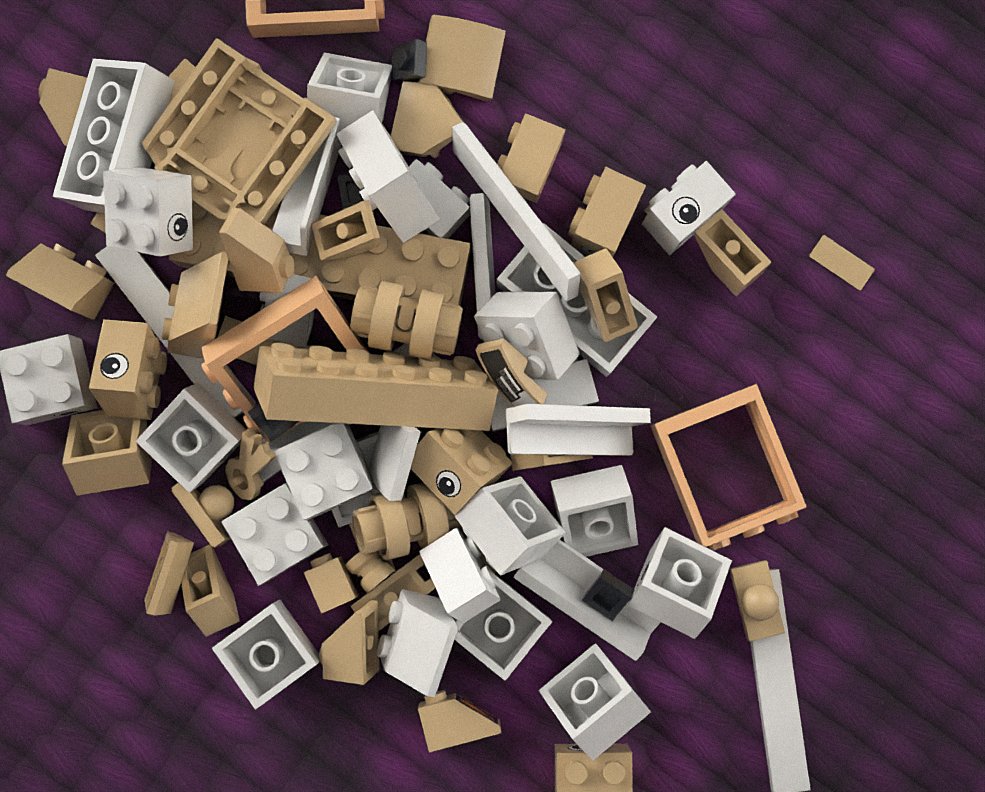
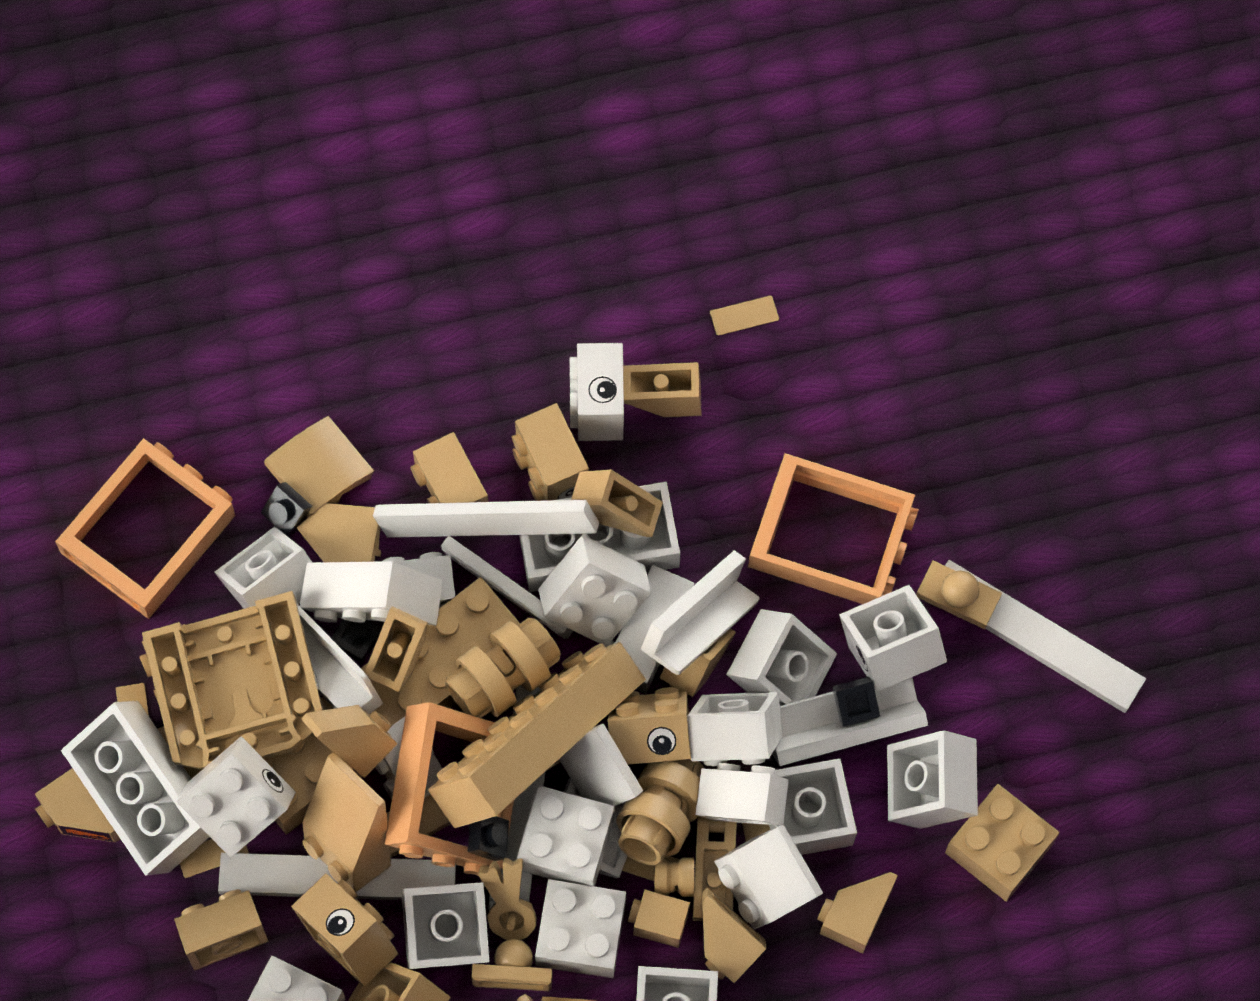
camera: 50 degrees left, 15 degrees down
slope [476,338,548,407] -> none

